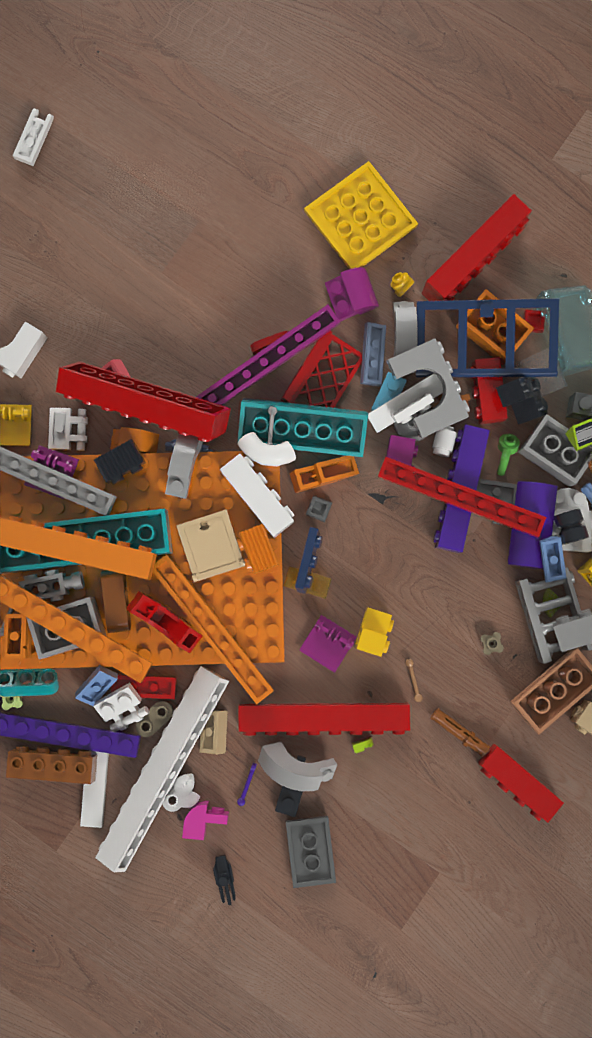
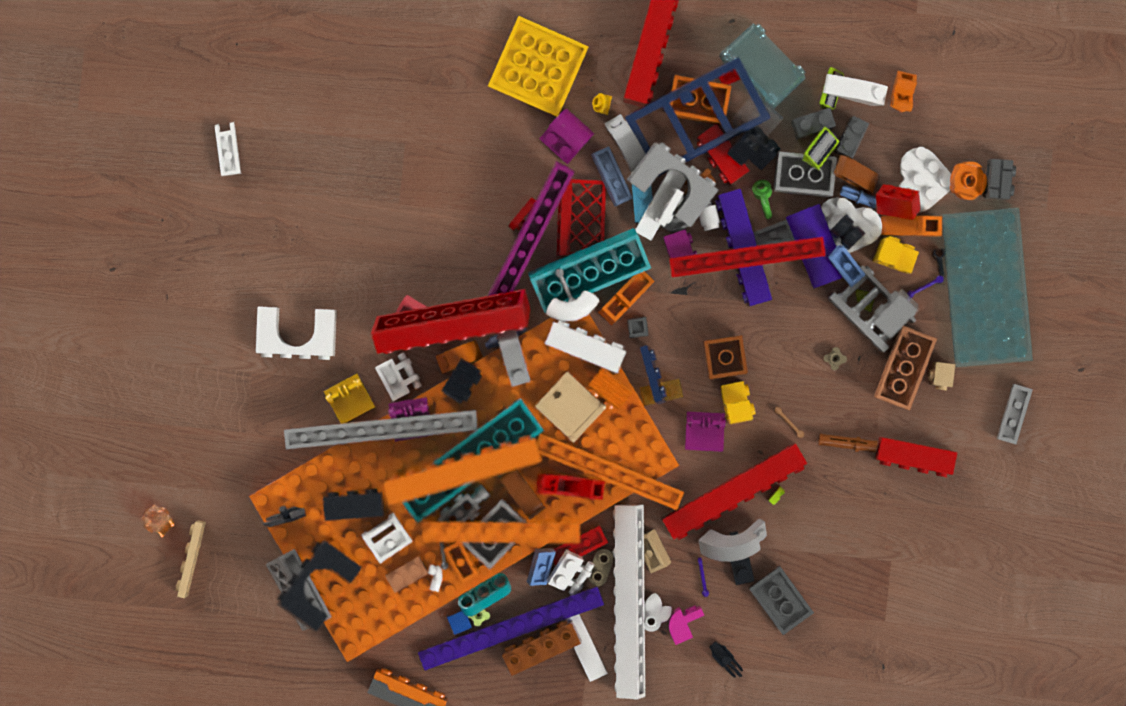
camera: 25 degrees left, 5 degrees up
none -> dark orange brick [702,335,748,379]

